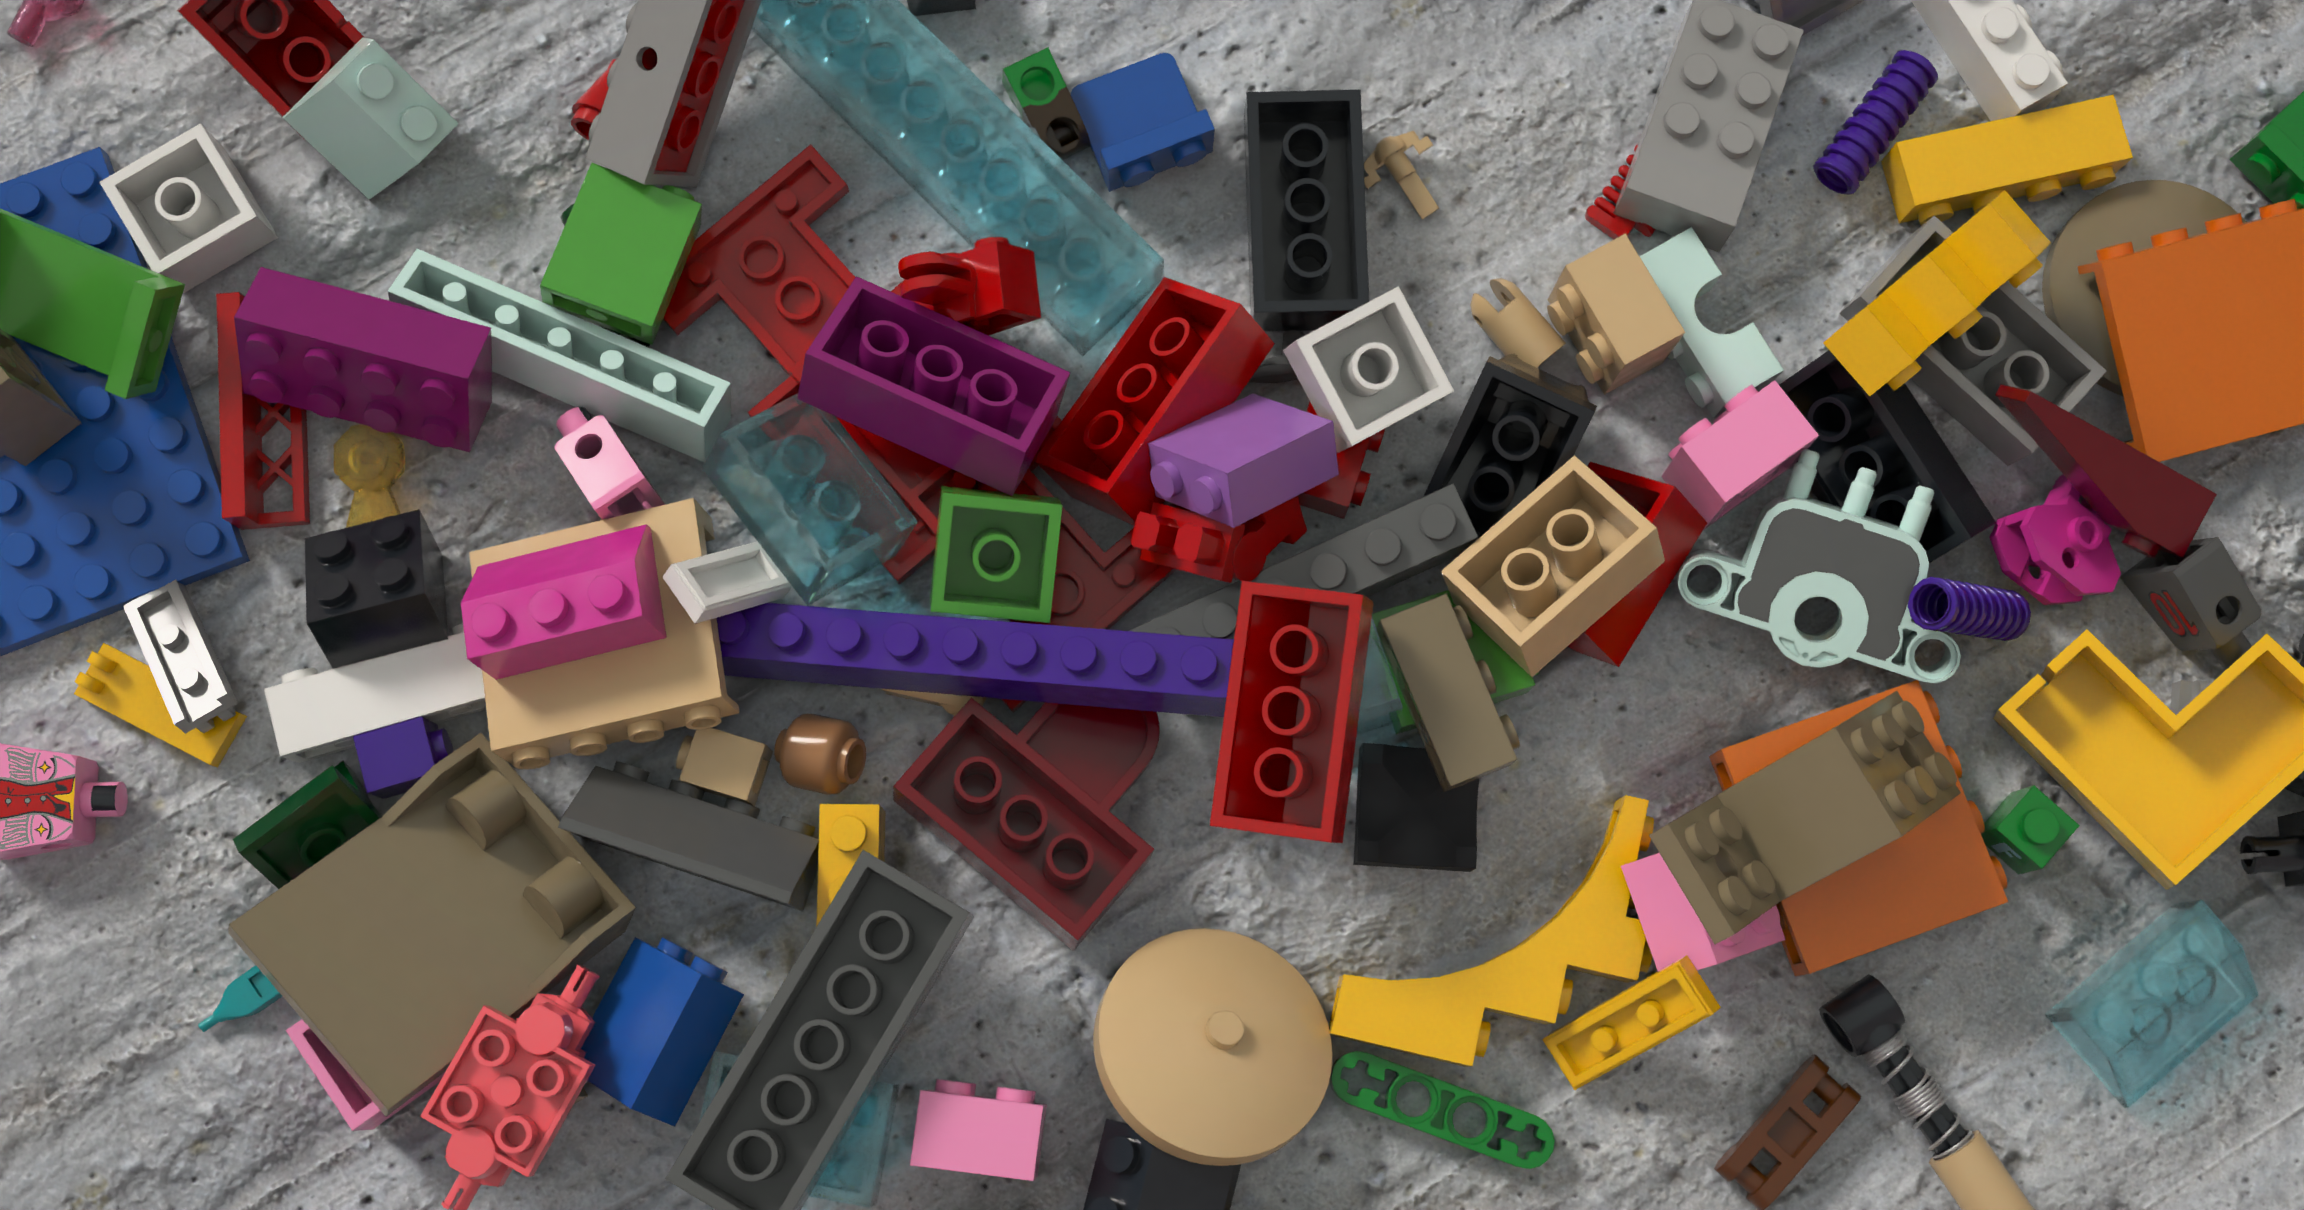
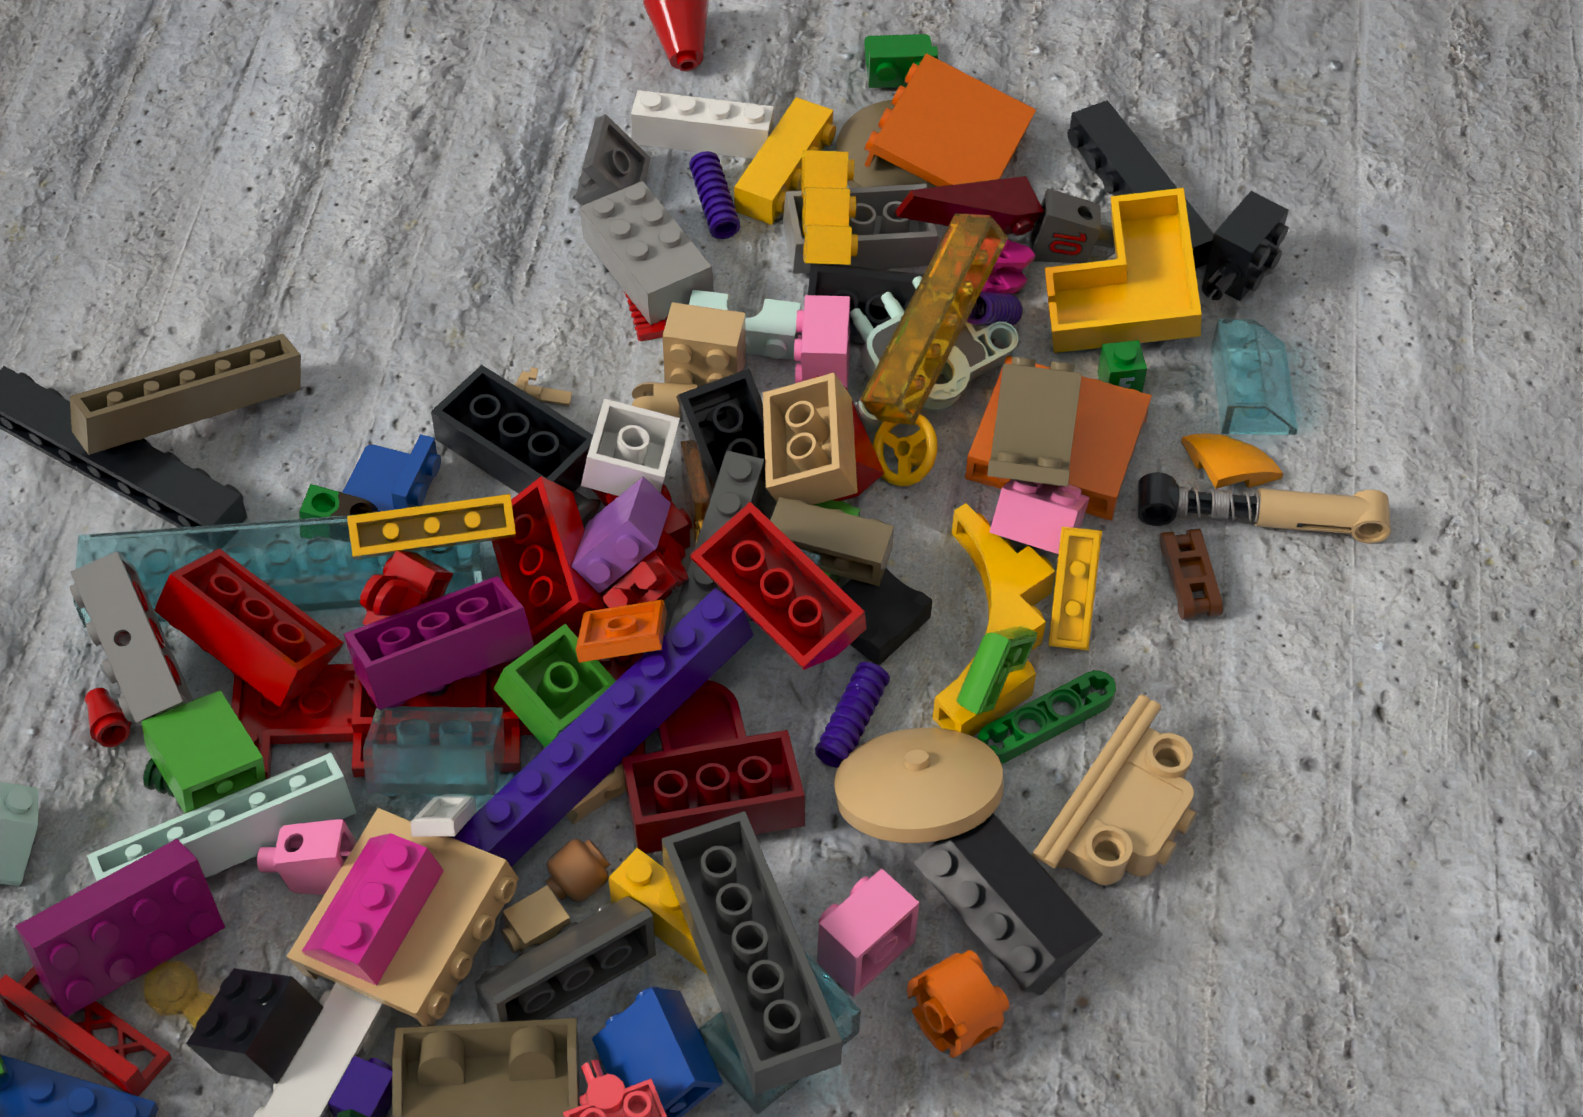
camera: 50 degrees left, 25 degrees down
none -> red slope [154,548,344,707]
none -> yellow brick [347,494,516,560]
none -> orange tile [576,600,667,663]
none -> clear orange tile [680,440,710,546]
none -> dark purple piece [815,662,890,768]
none -> clear yellow brick [860,214,1008,425]
none -> yellow piece [873,411,938,487]
none -> bright green brick [956,626,1038,715]
none -> light orange brick [1181,433,1283,489]

